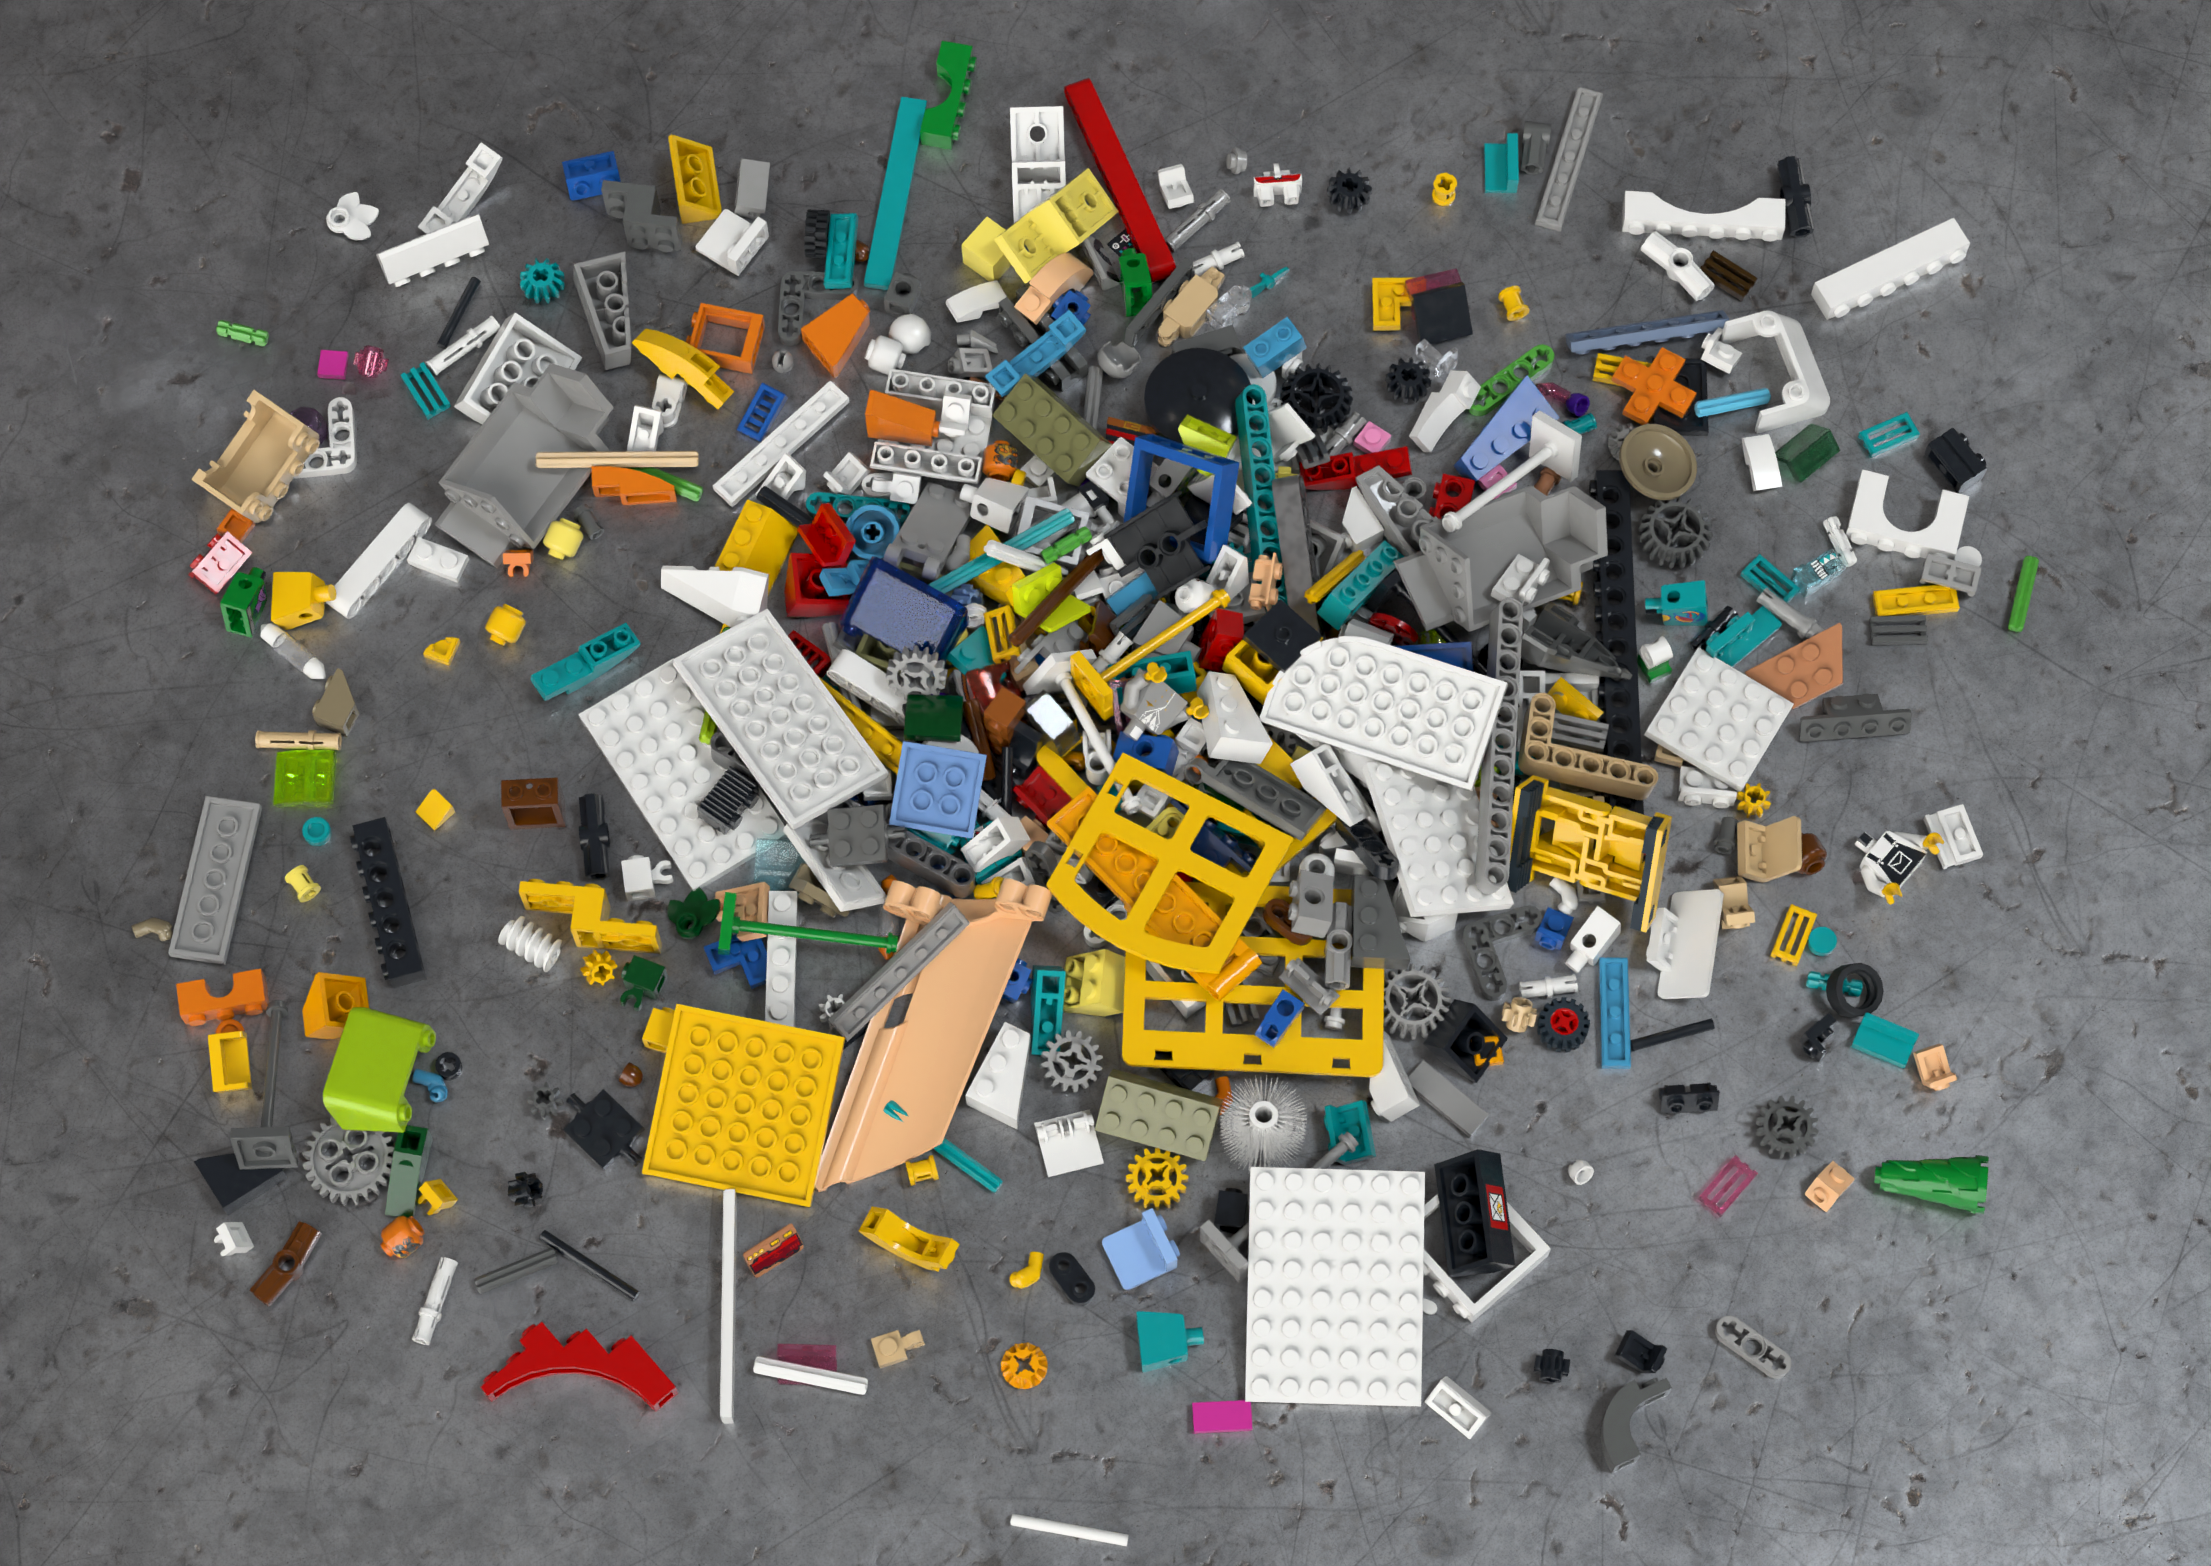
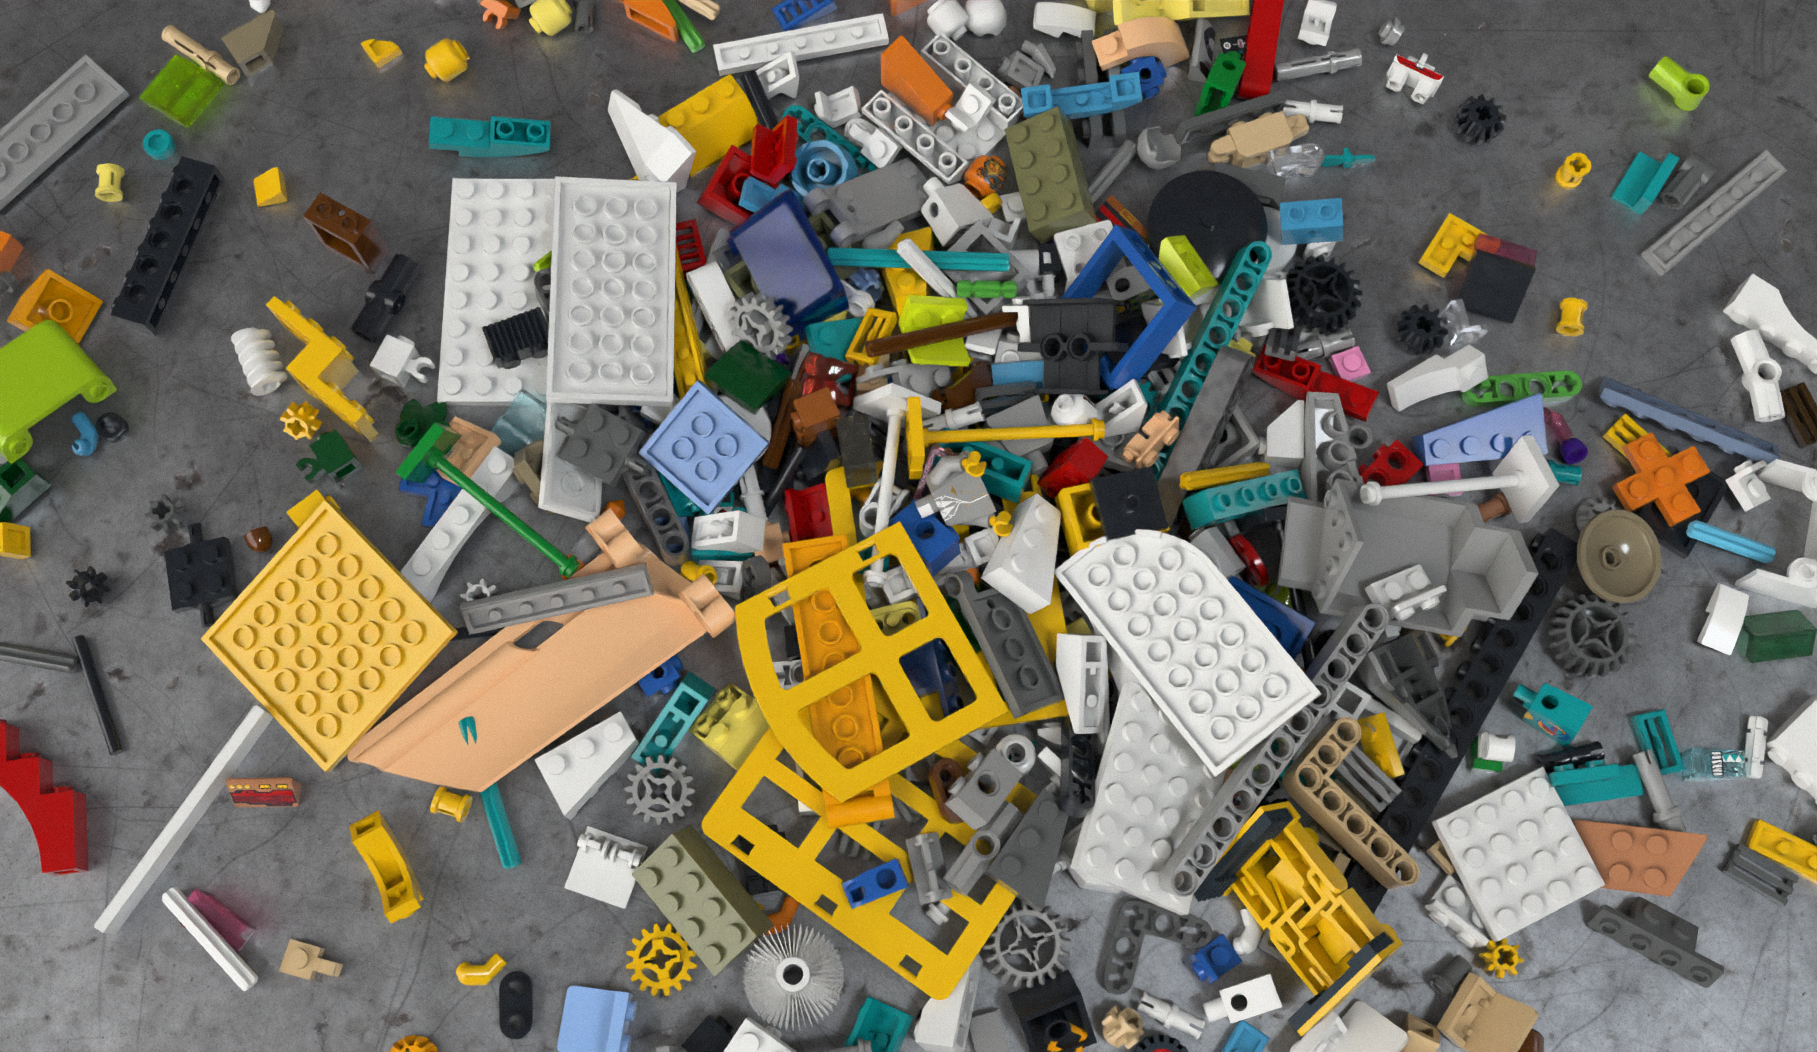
camera: 30 degrees right, 5 degrees up
none -> lime piece [1648,56,1710,111]

